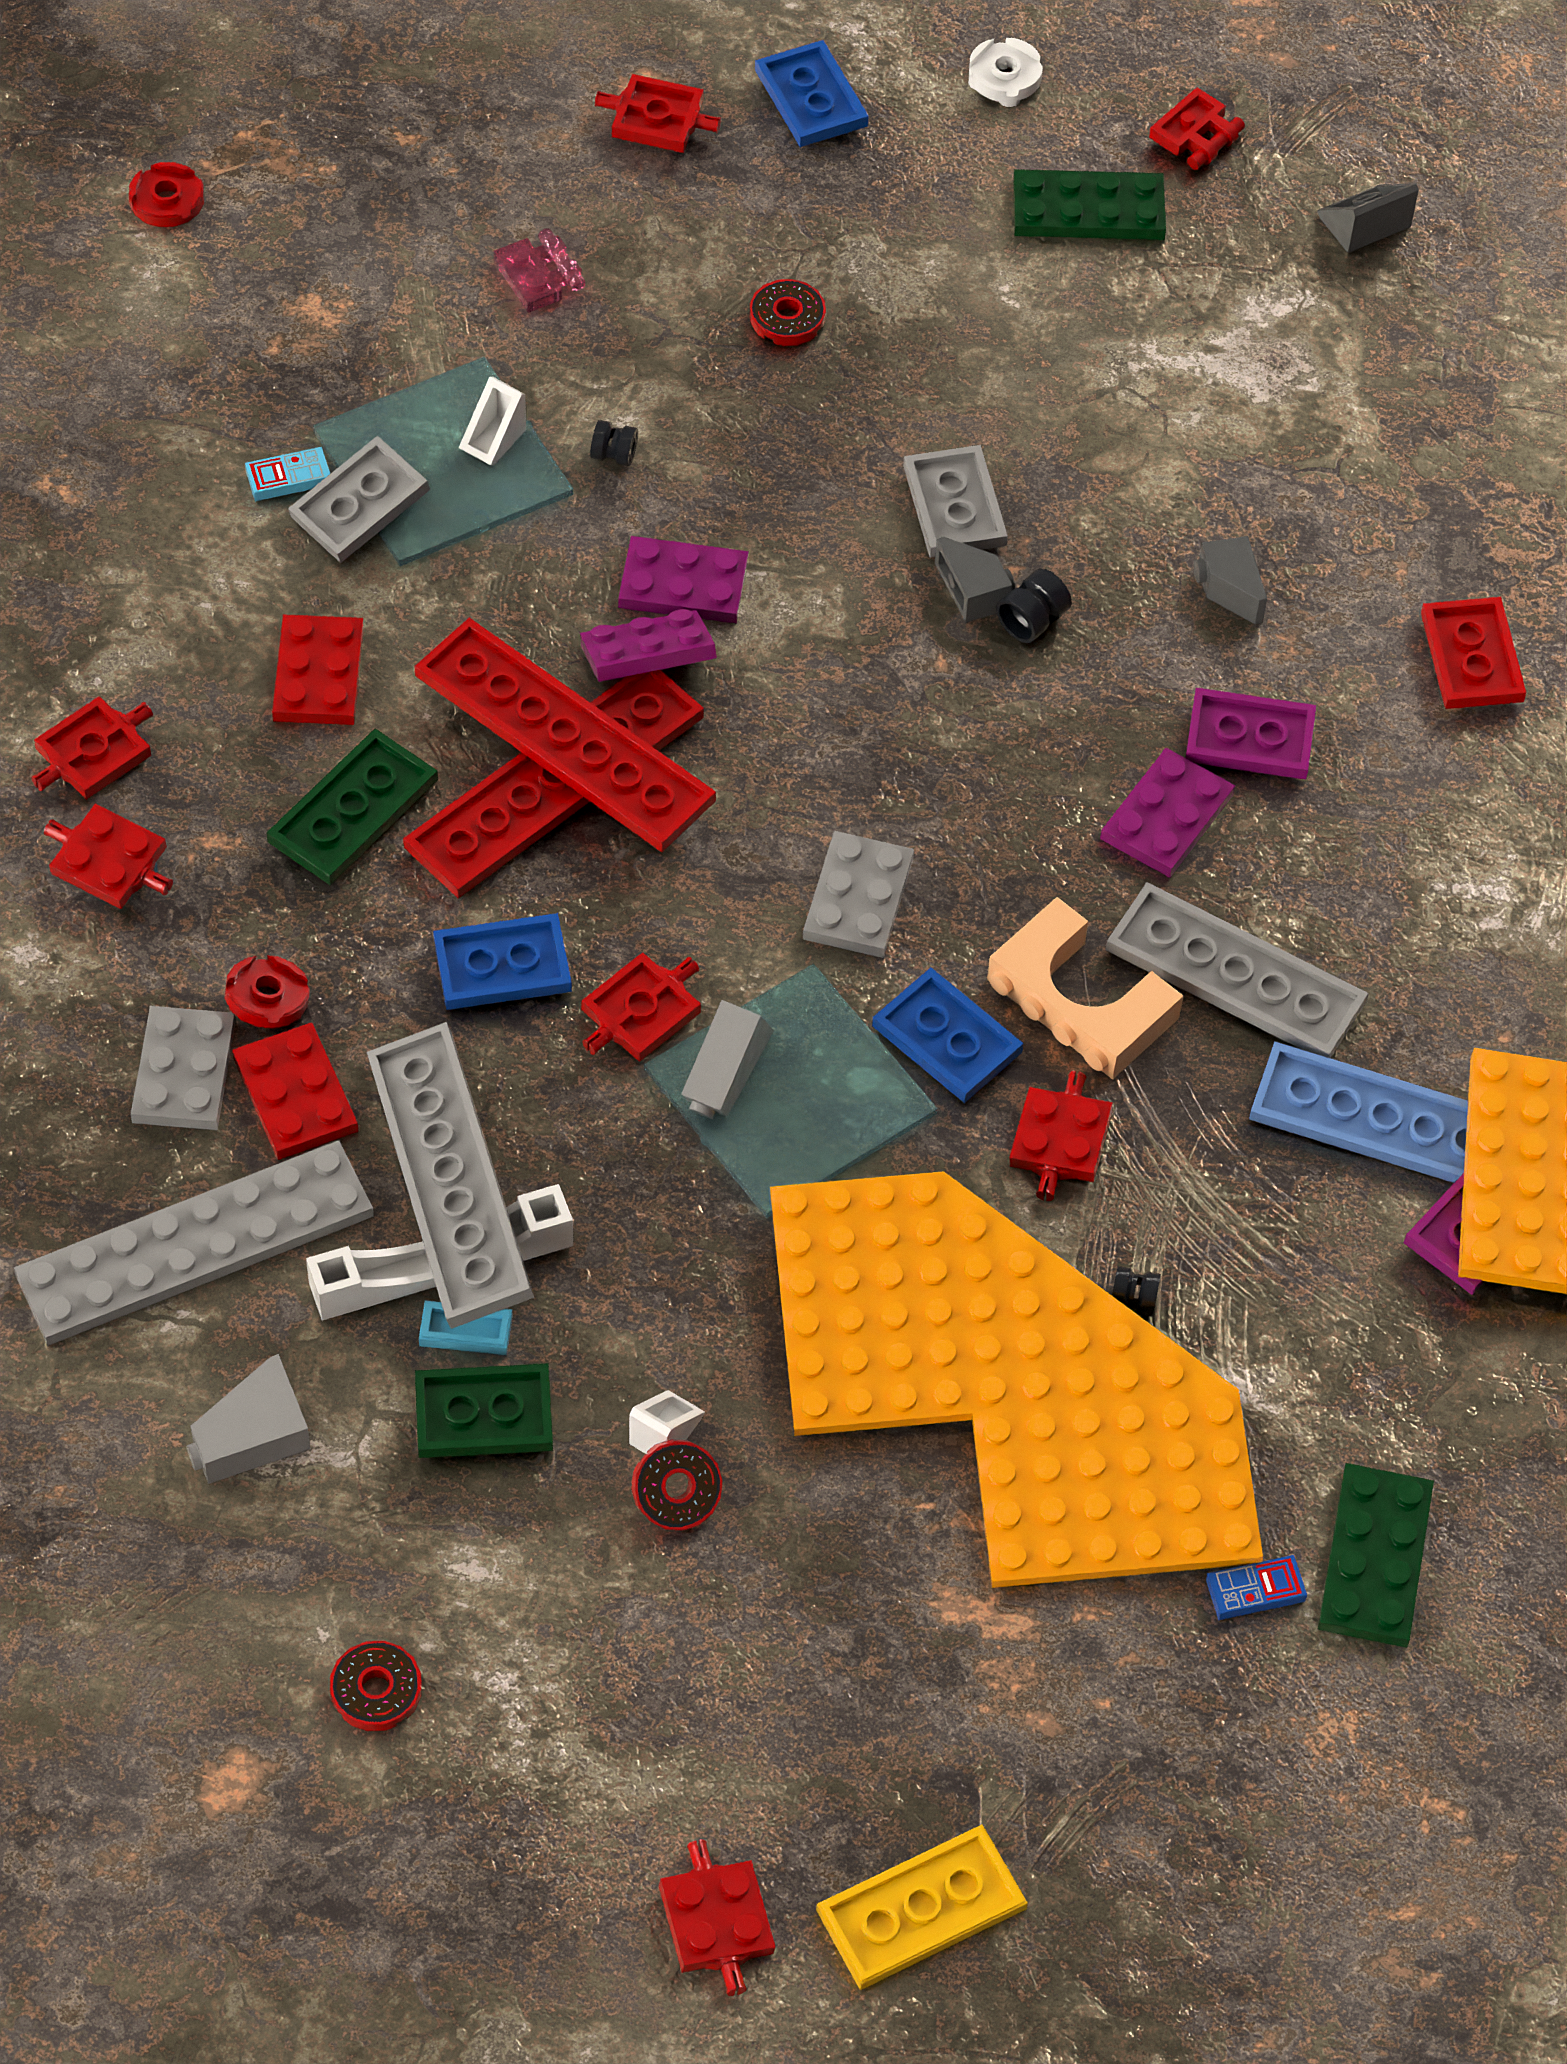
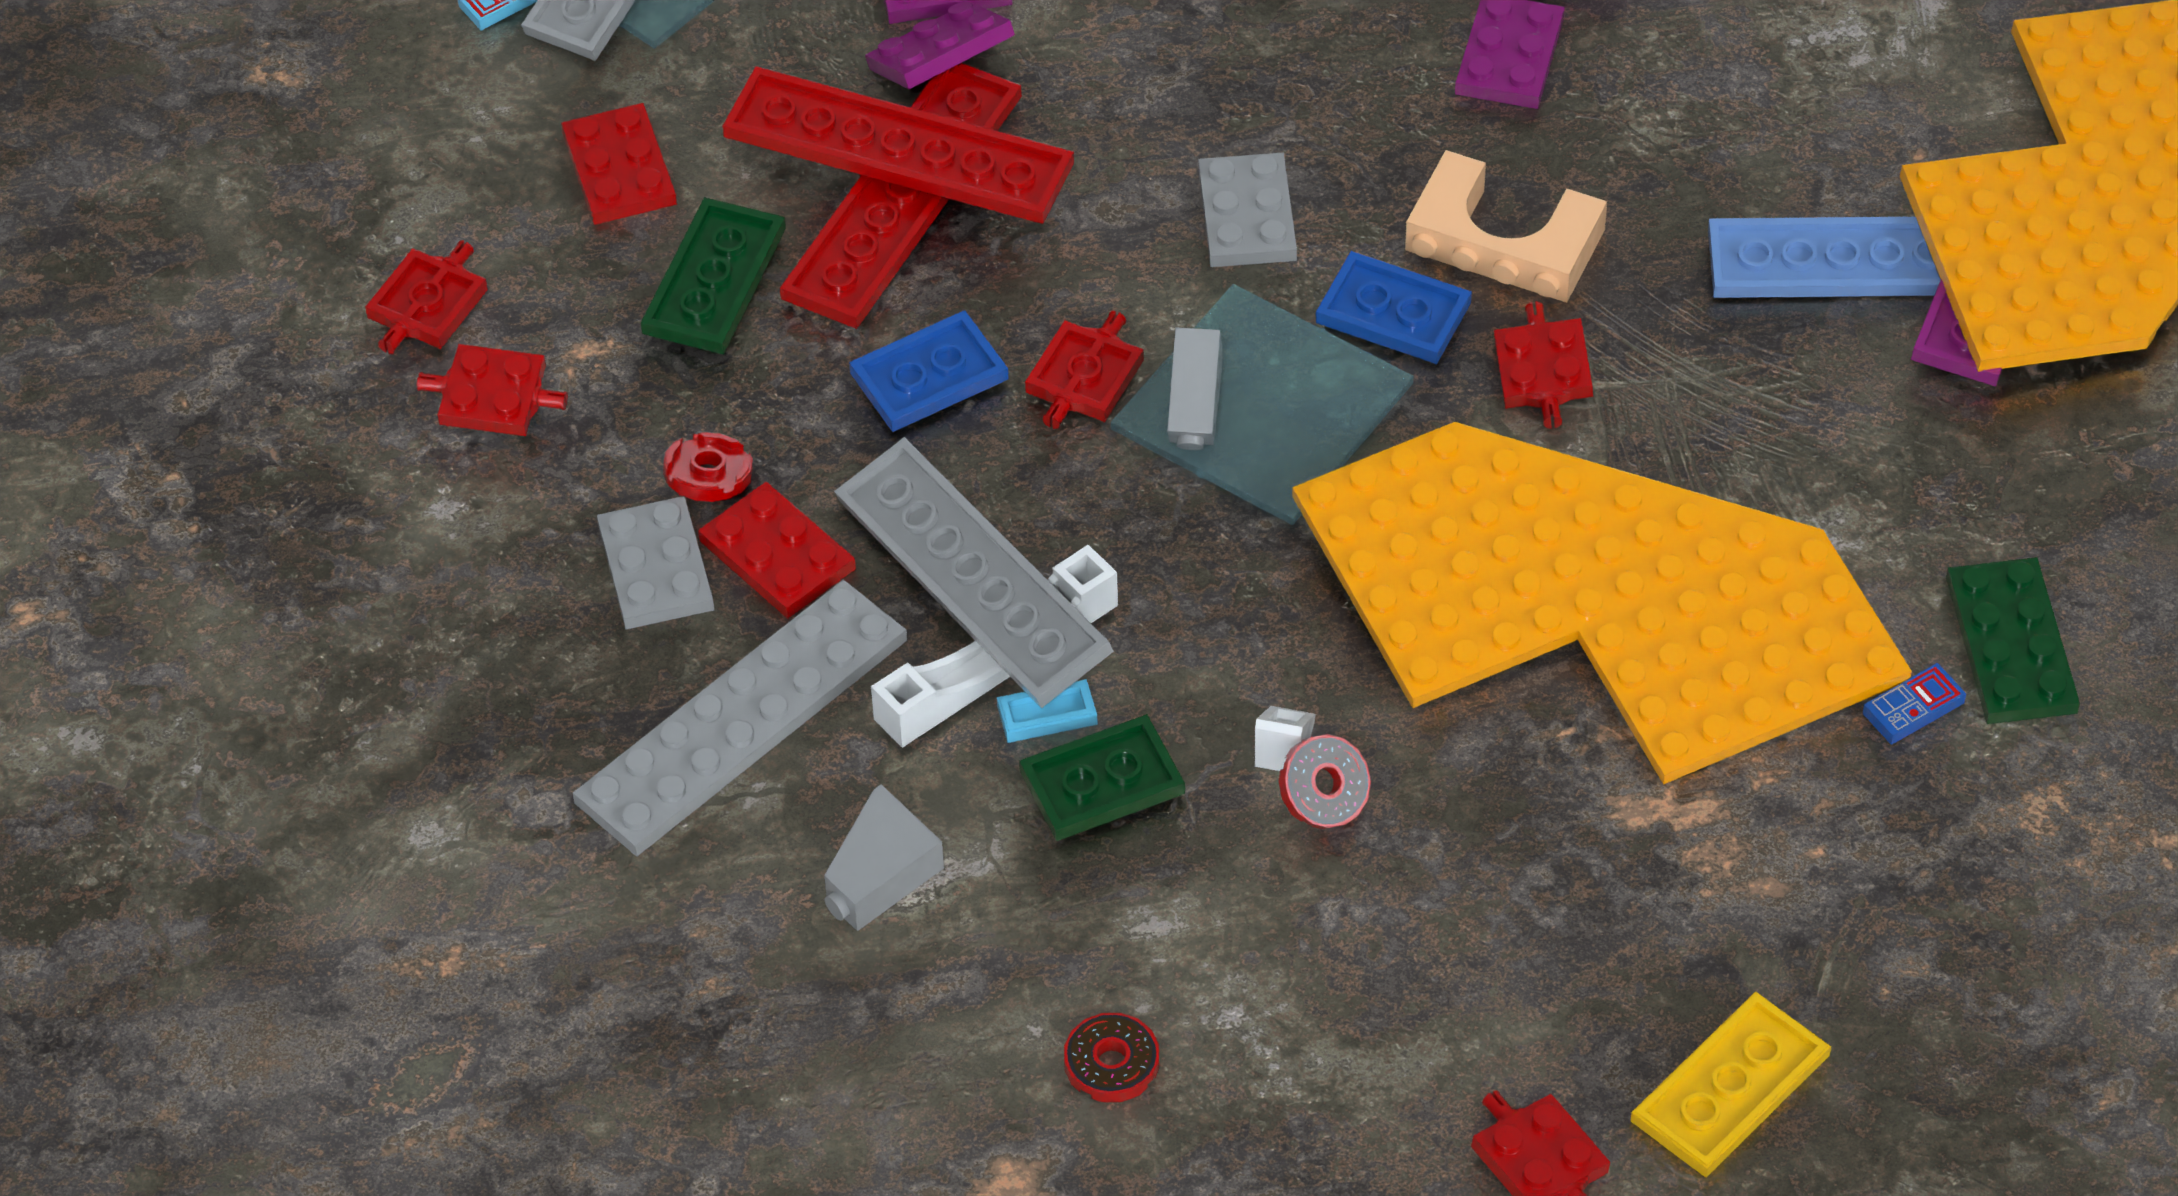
camera: 15 degrees left, 5 degrees down
light grey plate [1105,882,1369,1058] -> none
black wheel [1112,1266,1161,1317] -> none

